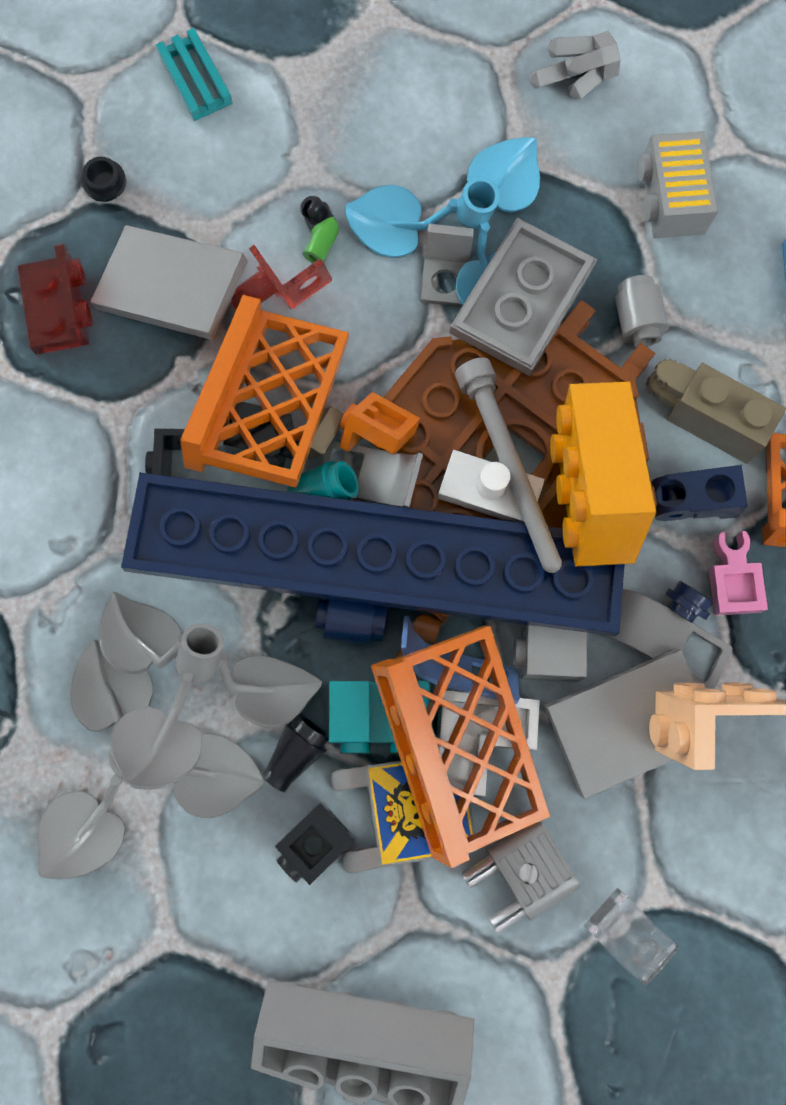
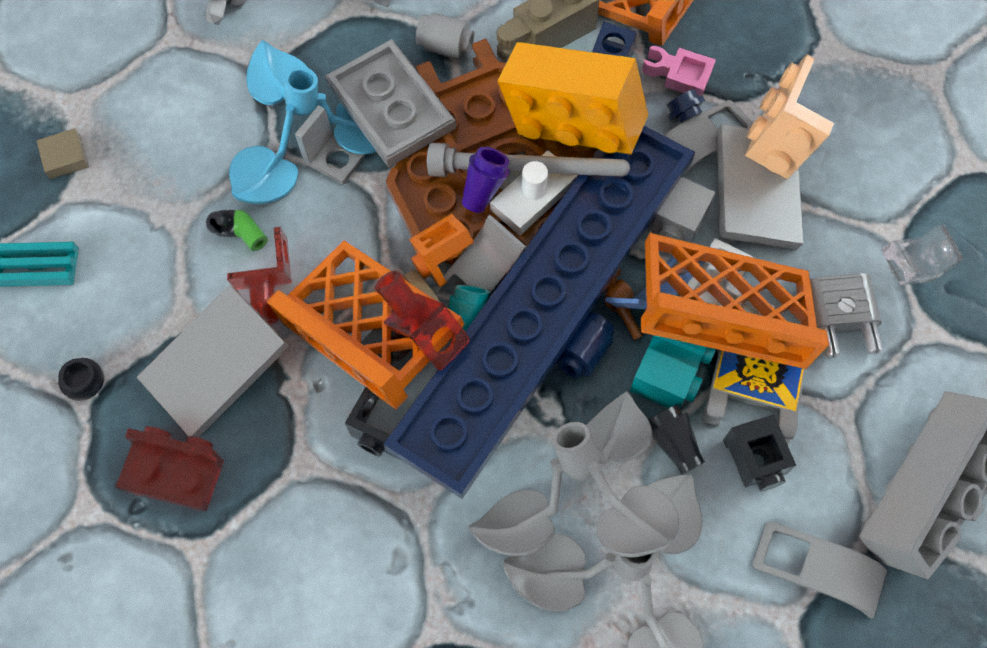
camera: 60 degrees left, 10 degrees down
none -> dark tan tile [36,128,89,179]
none -> clear red bracket [375,270,470,370]
none -> dark purple cone [462,147,510,213]
none -> light grey piece [753,521,887,618]

